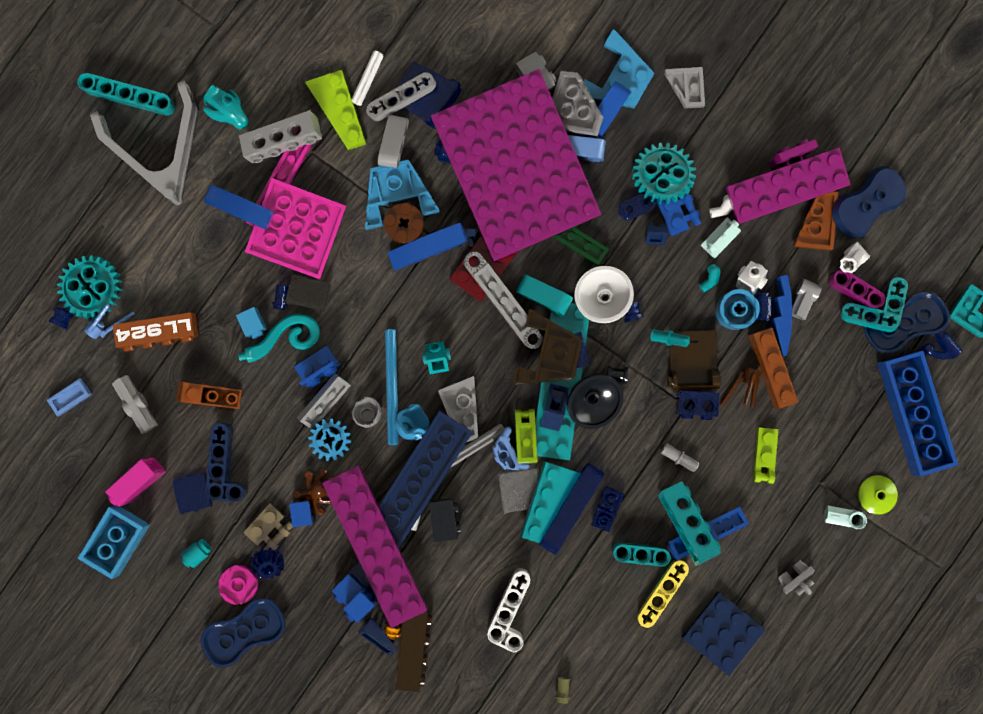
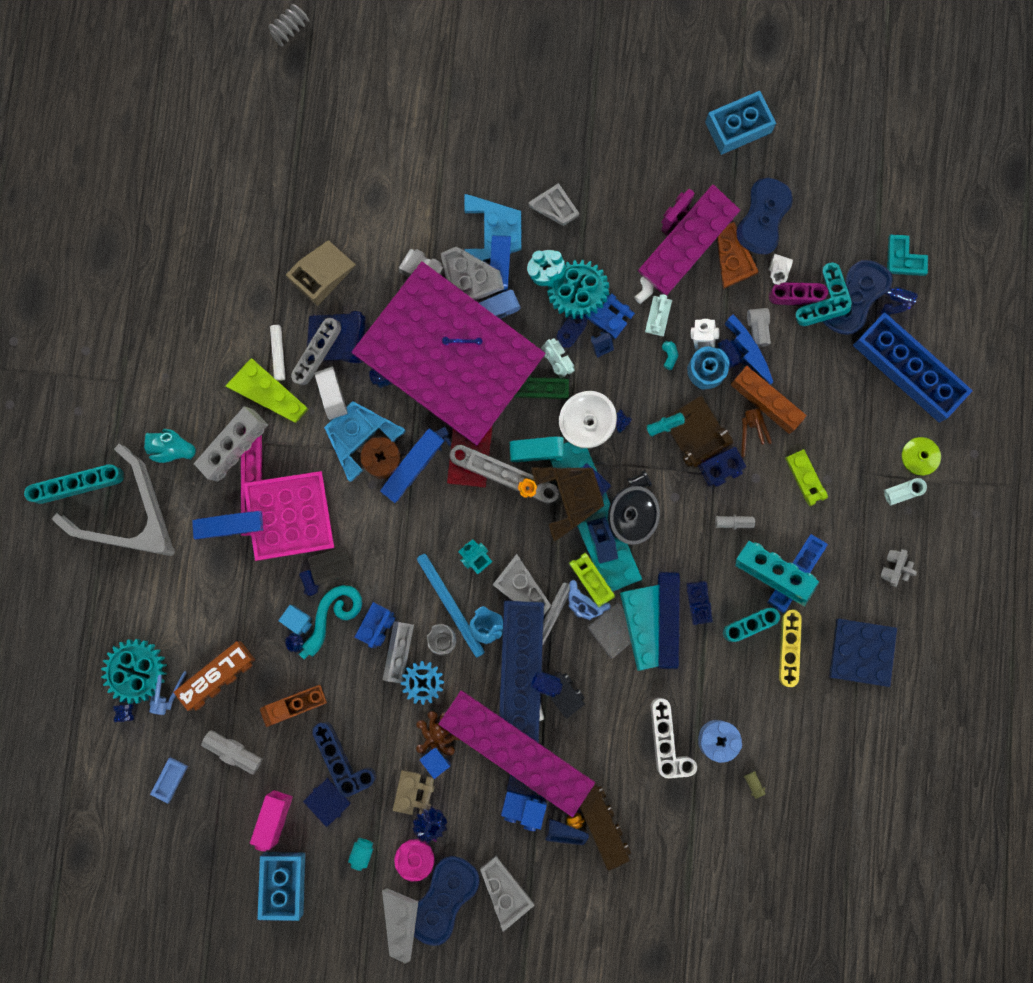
camera: 25 degrees left, 5 degrees down
none -> clear blue plate [285,633,303,652]
none -> dark tan slope [286,240,356,306]
none -> light grey wing [382,888,418,963]
none -> clear blue hinge [442,337,483,345]
none -> light grey wing [480,856,534,932]
none -> light orange plate [518,478,537,498]
none -> plate [527,250,566,286]
none -> clear blue brick [531,672,563,697]
none -> light aqua hinge [541,338,575,379]
none -> medium blue brick [698,720,742,763]
none -> dark azure brick [705,91,776,155]

